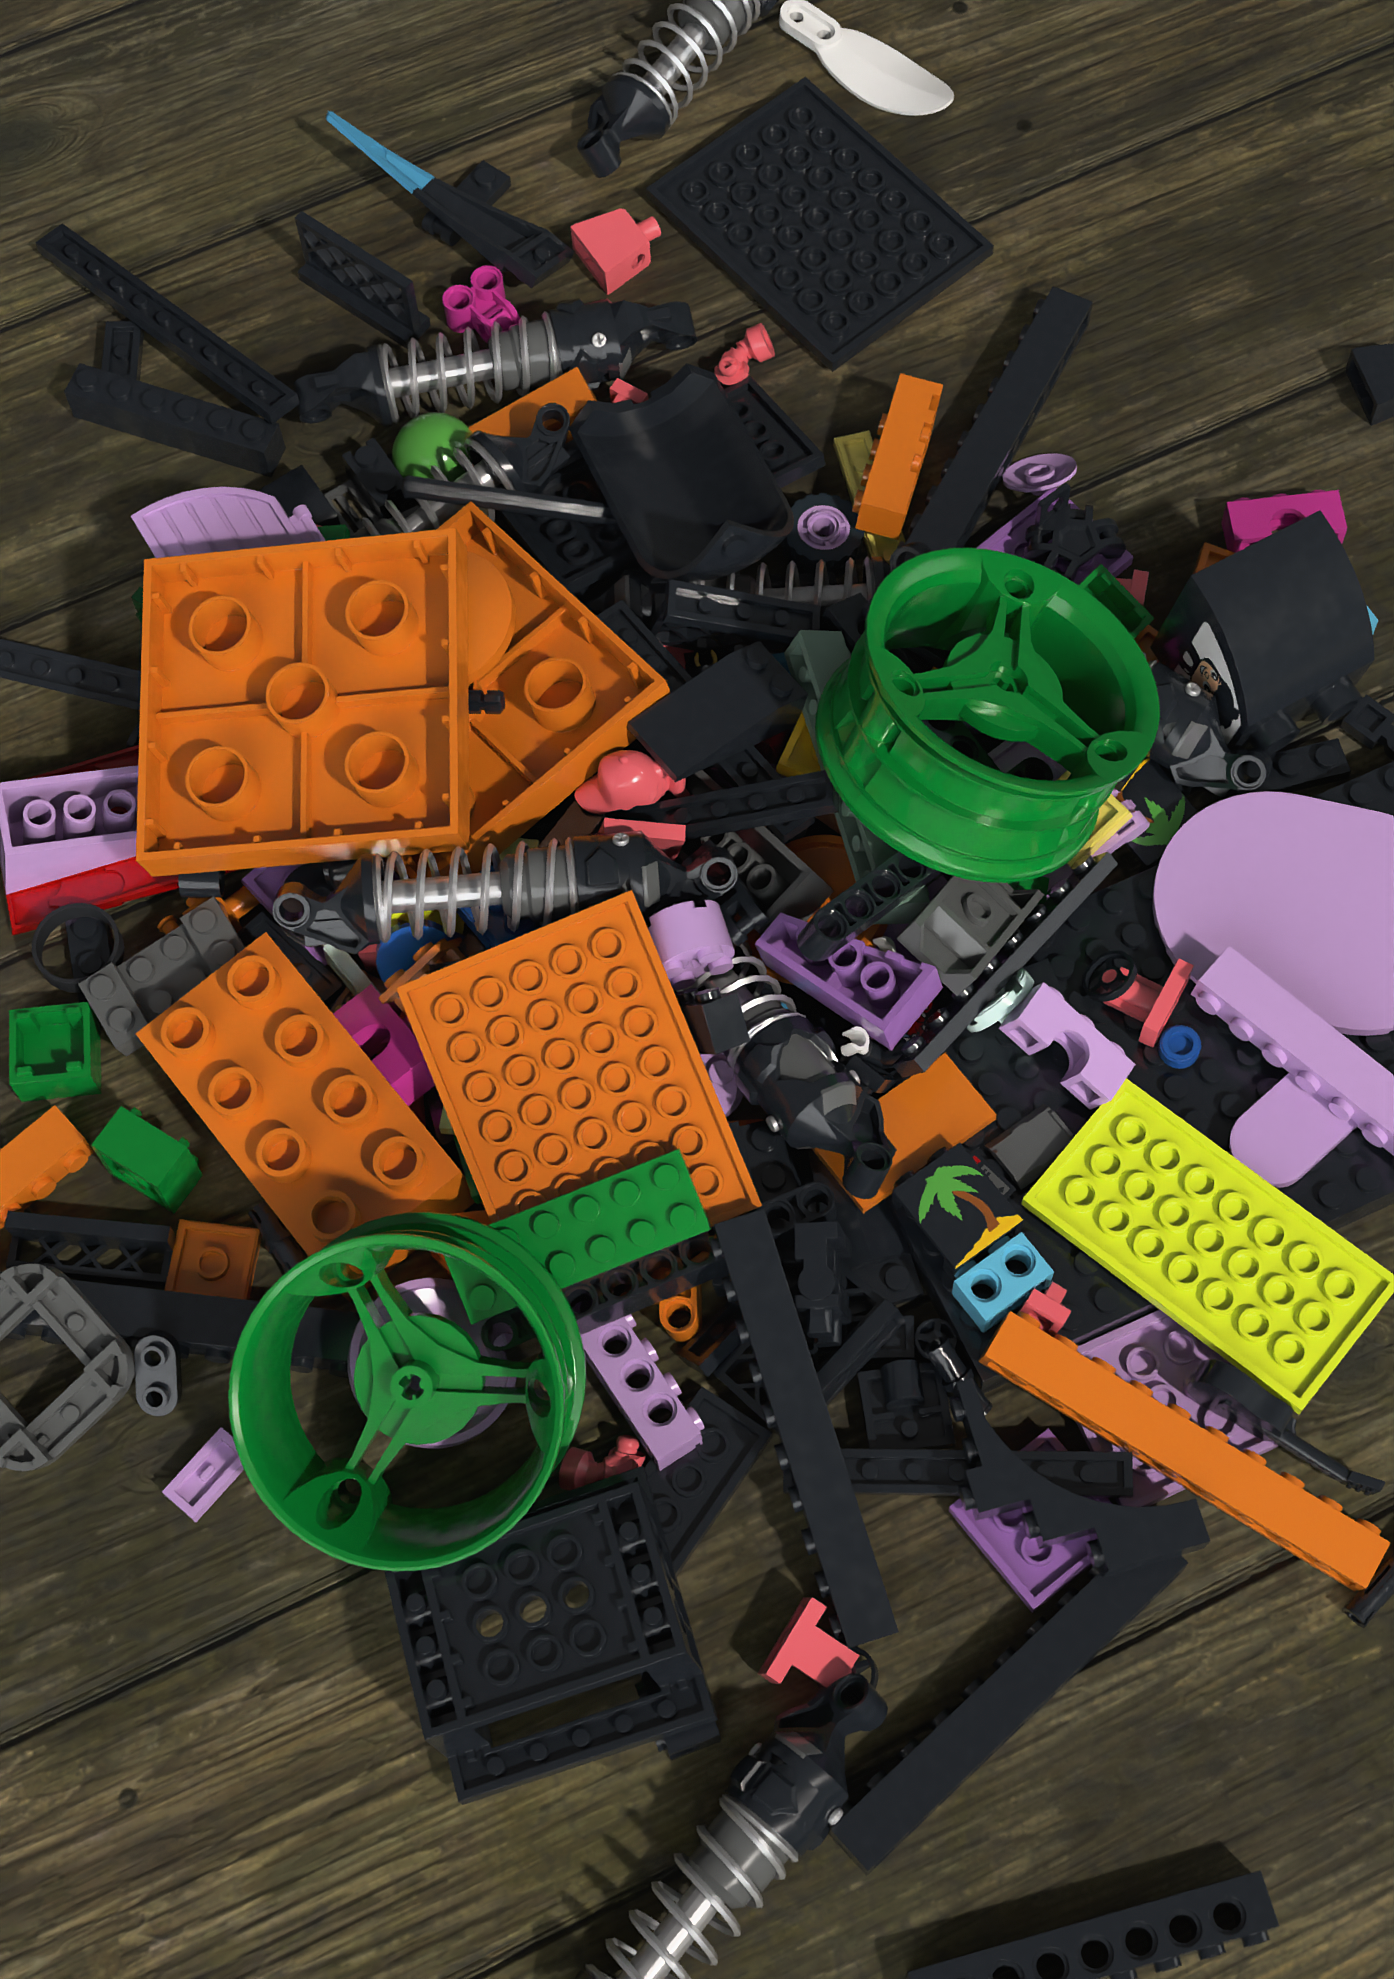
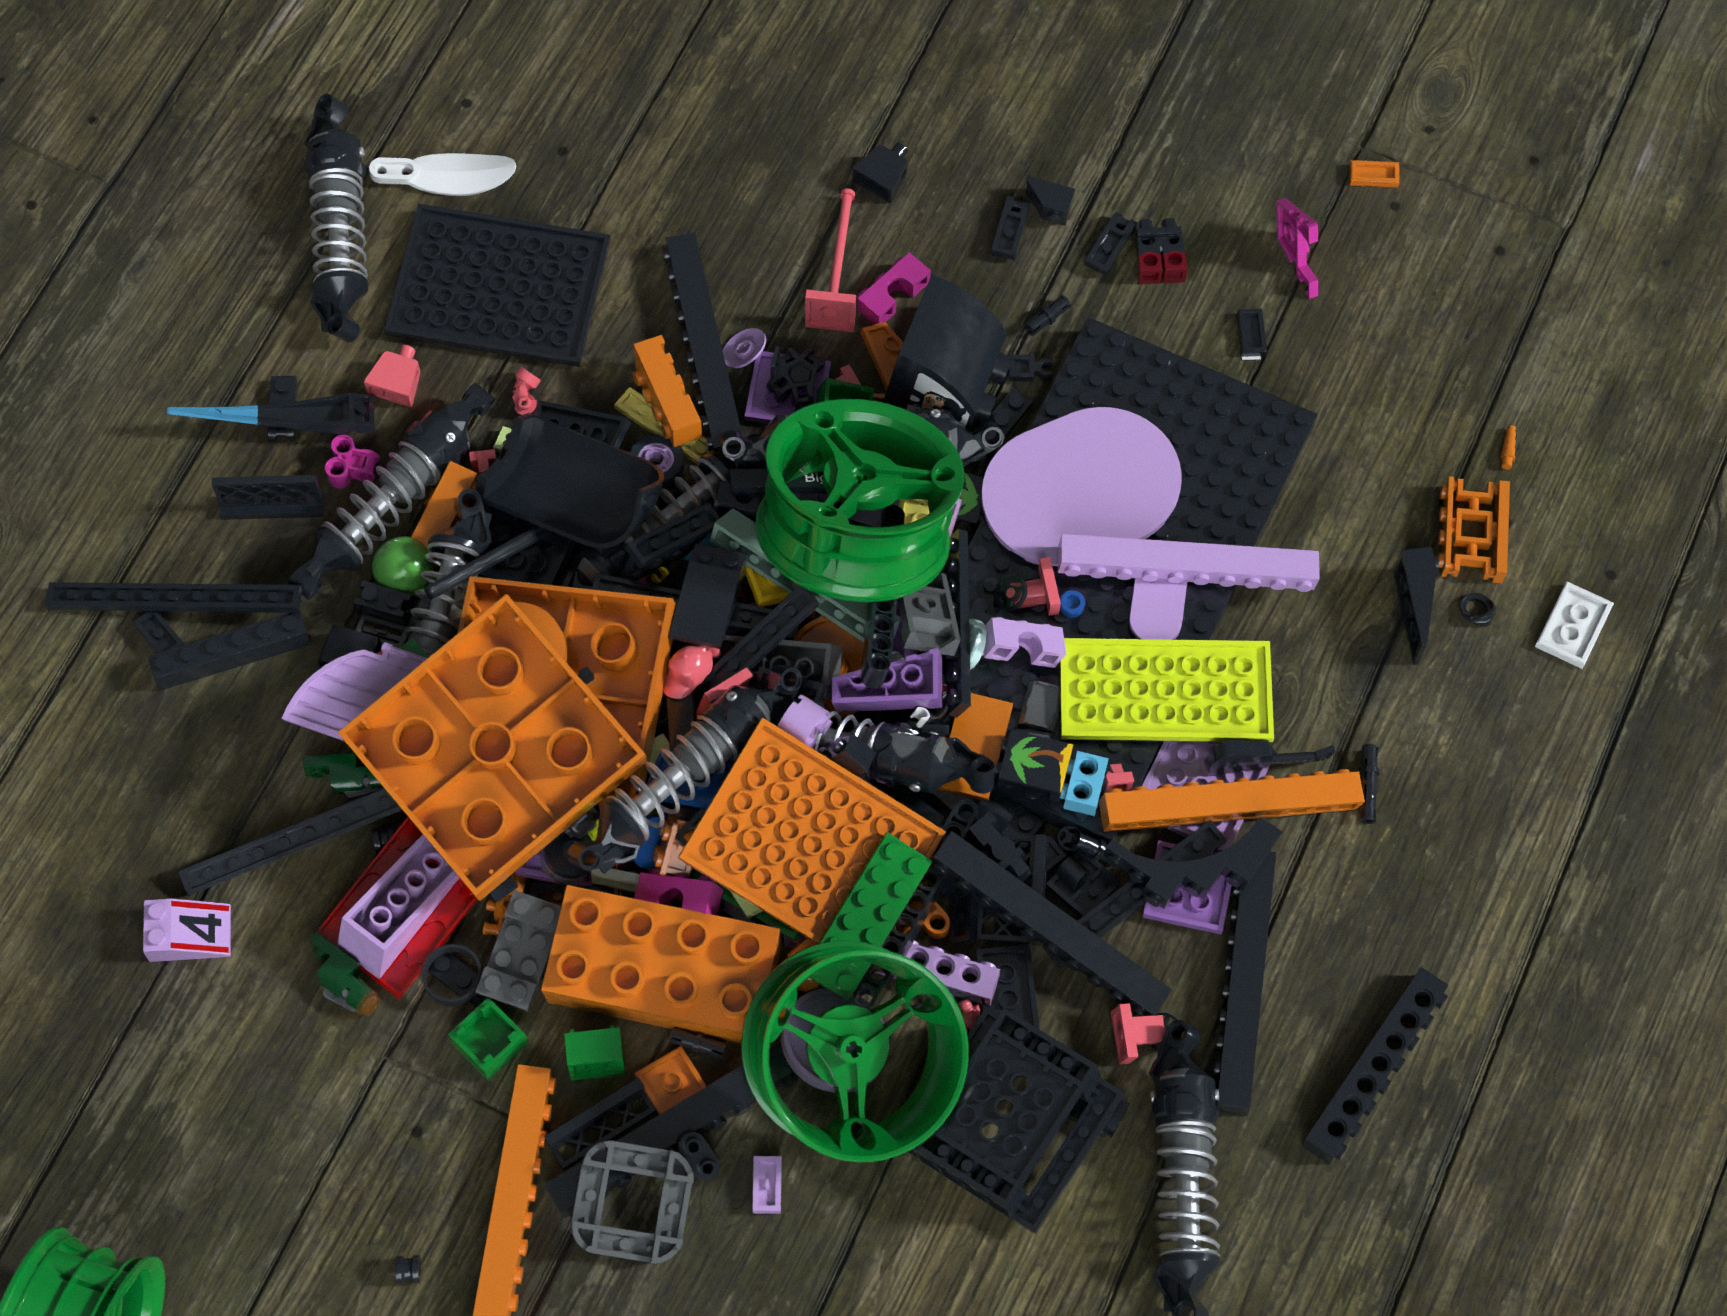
camera: 45 degrees left, 0 degrees up
none -> coral tile [805,189,856,332]

